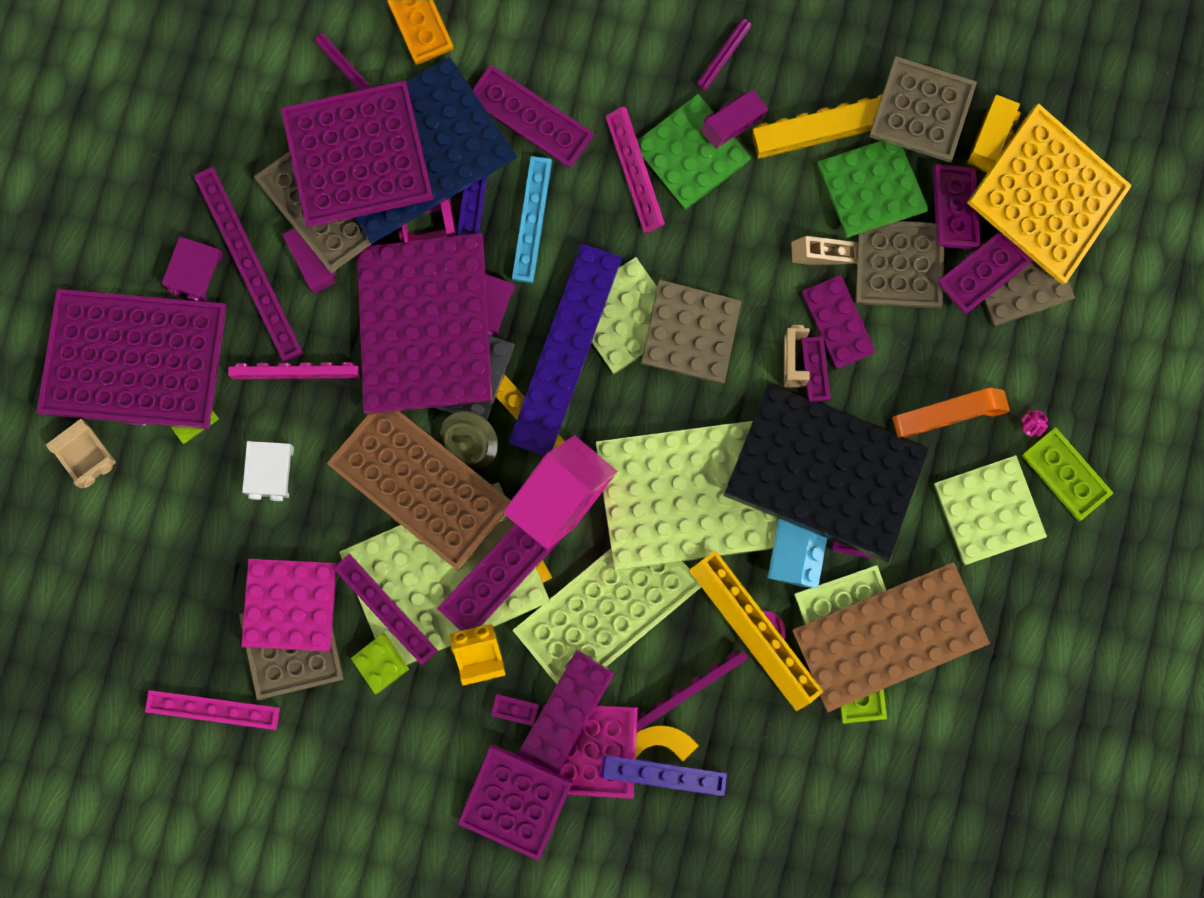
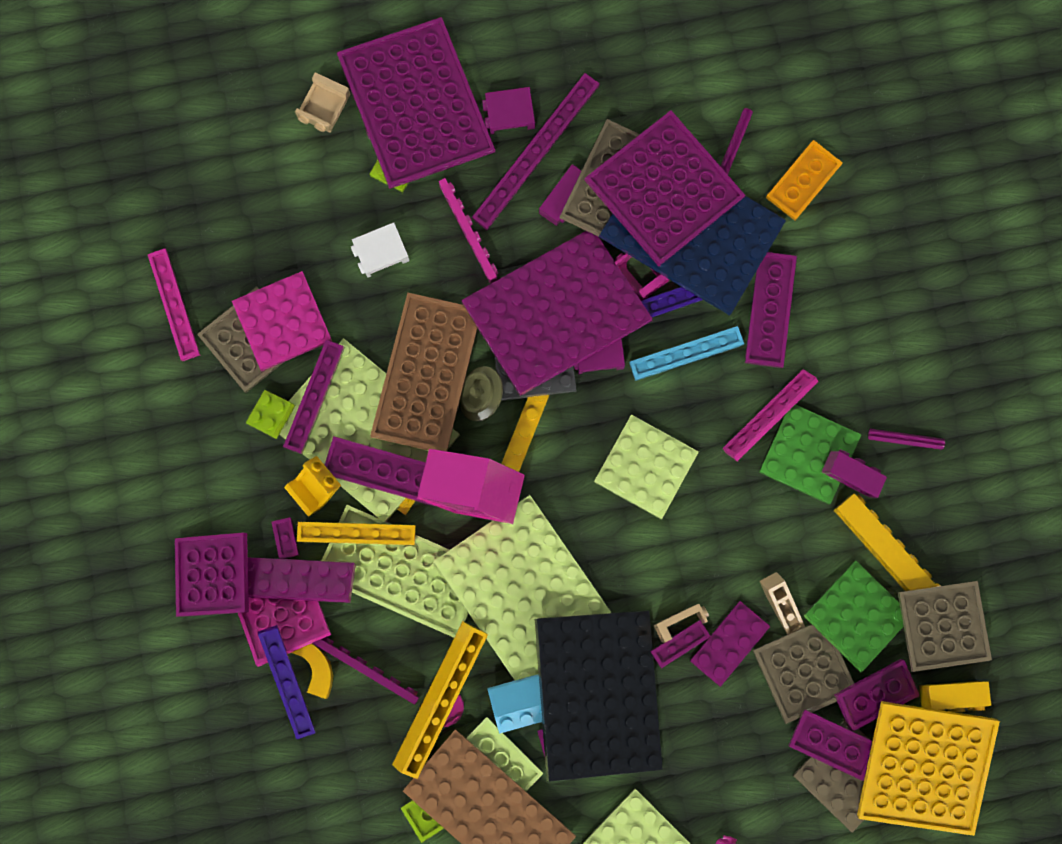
camera: 60 degrees right, 0 degrees up
dark purple plate [509,244,622,457] -> none
dark tan plate [641,280,741,384] -> none
orange beam [892,388,1010,438] -> none
none -> yellow plate [297,522,416,545]

